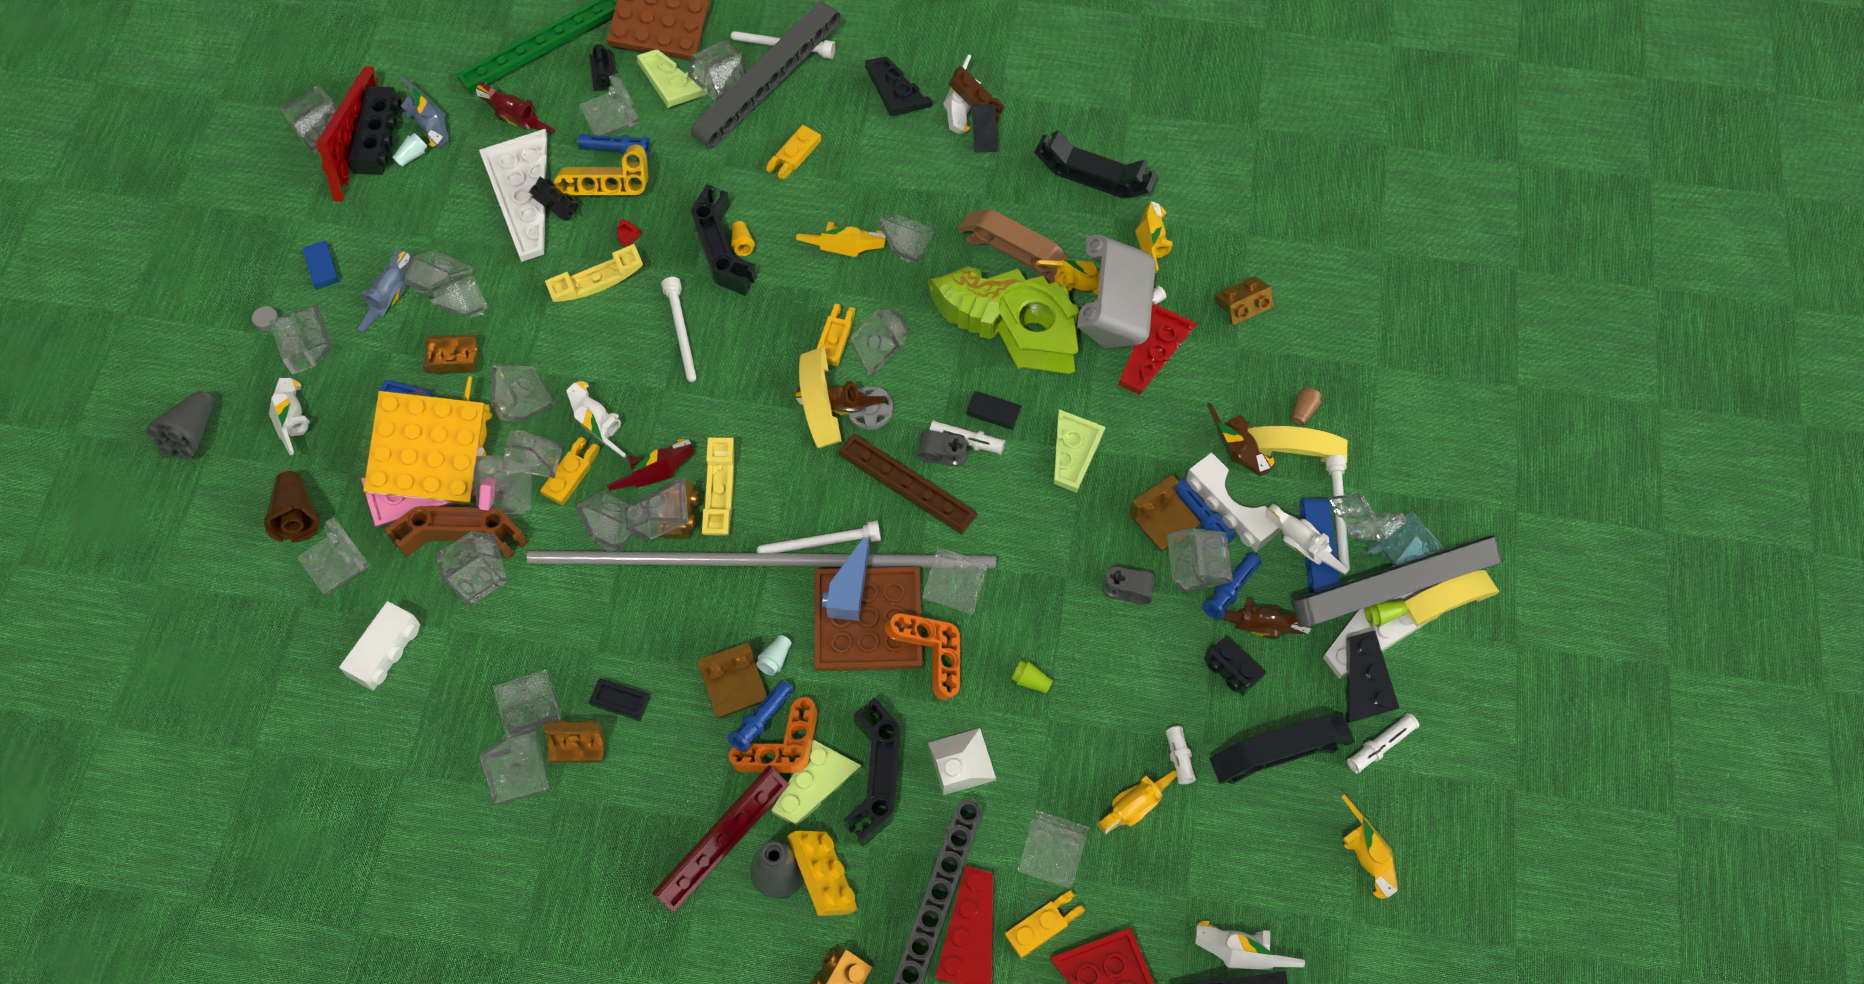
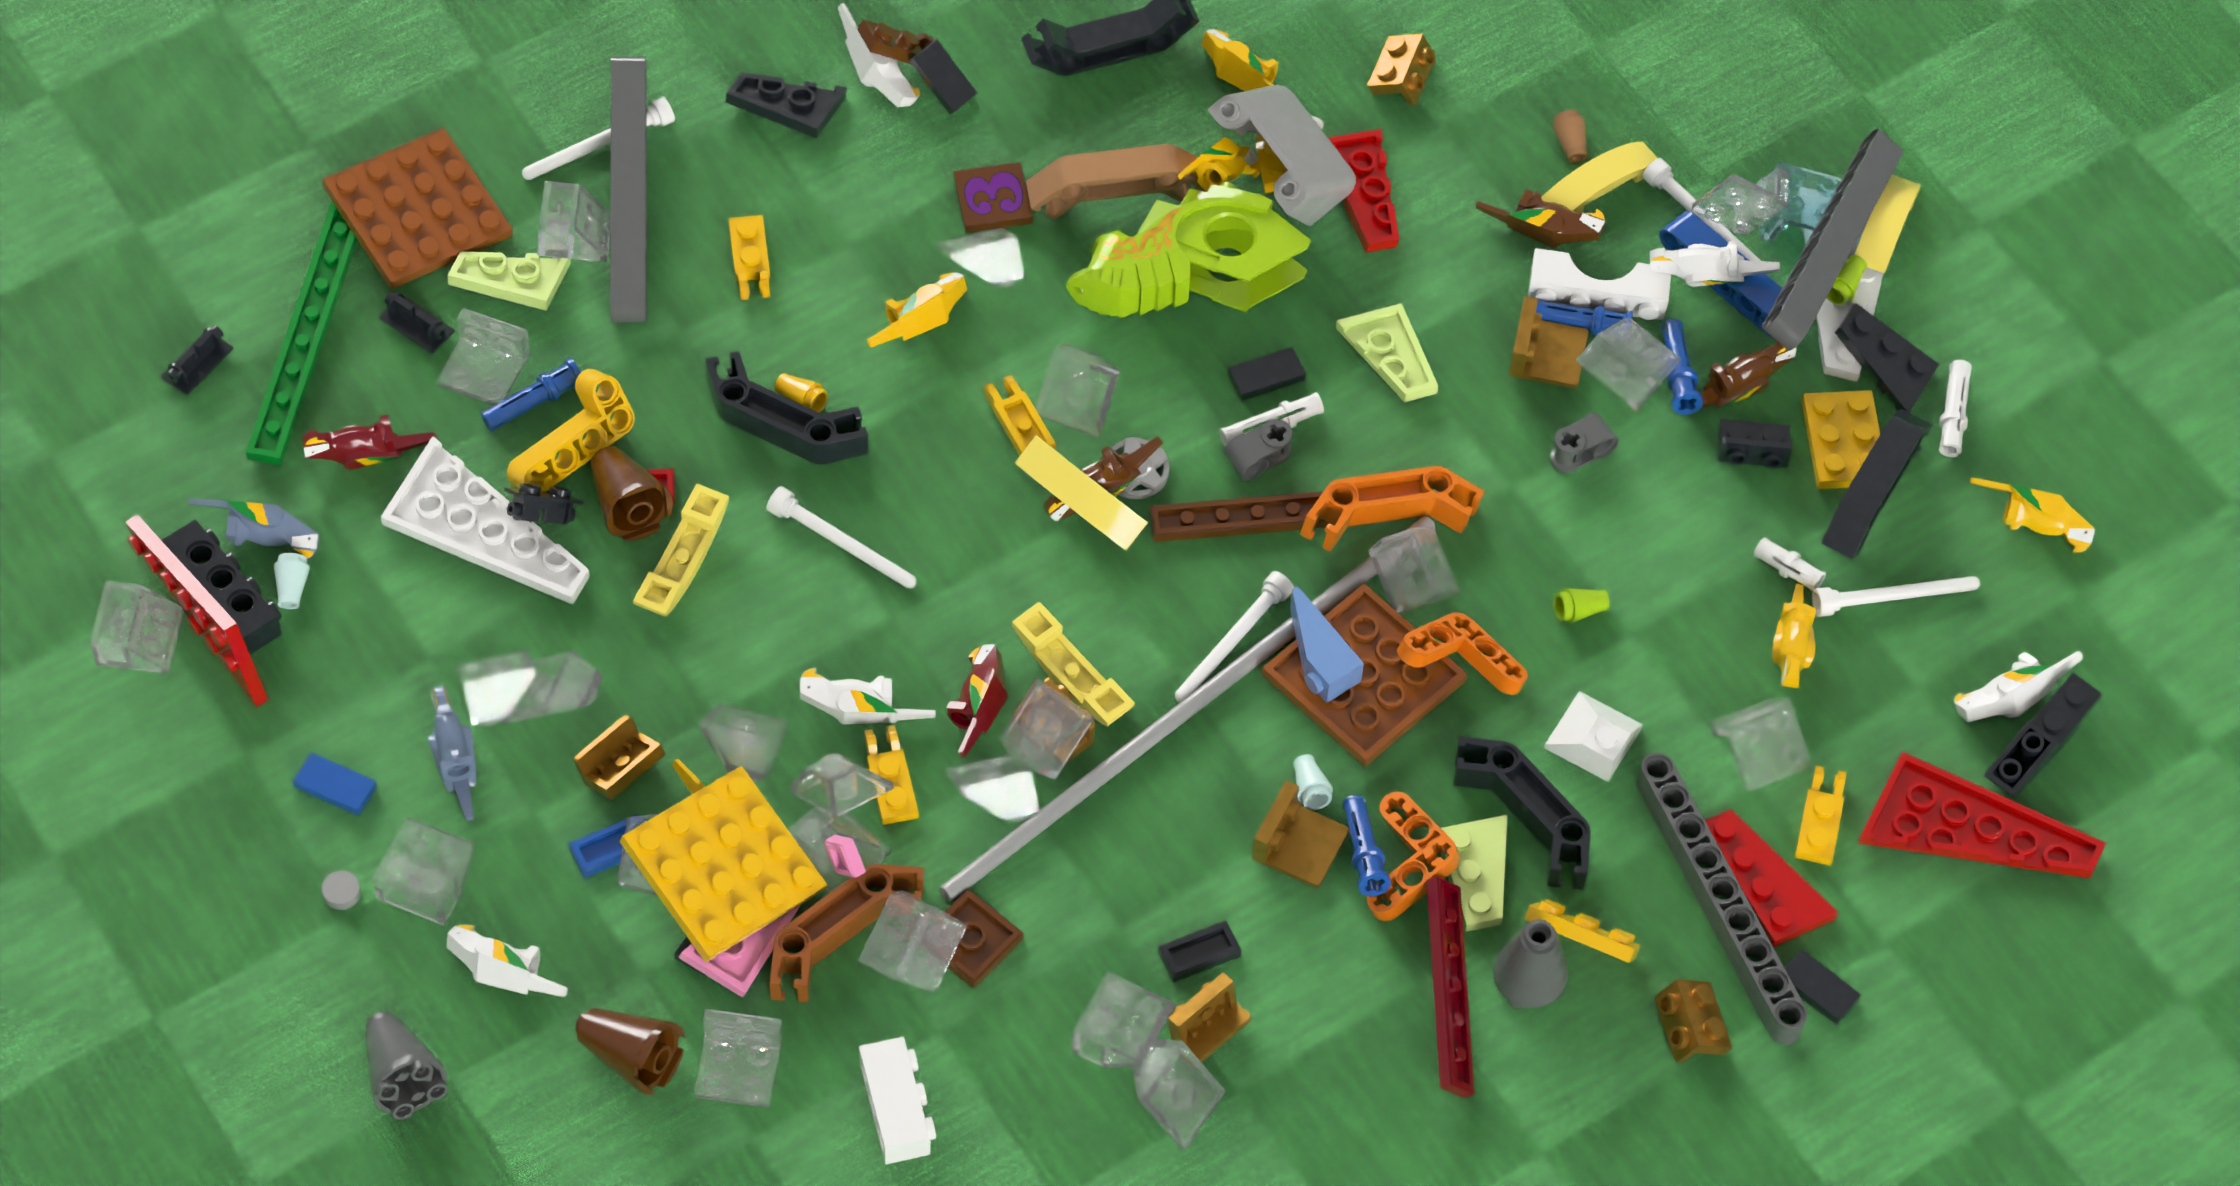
camera: 45 degrees left, 5 degrees down
none -> black hinge [160,325,234,396]
none -> reddish brown cone [590,446,673,541]
none -> reddish brown tile [918,889,1024,989]
none -> reddish brown tile [953,162,1033,233]
none -> orange piece [1300,466,1485,552]
none -> yellow plate [1801,390,1880,489]
none -> white piece [1812,576,1980,617]

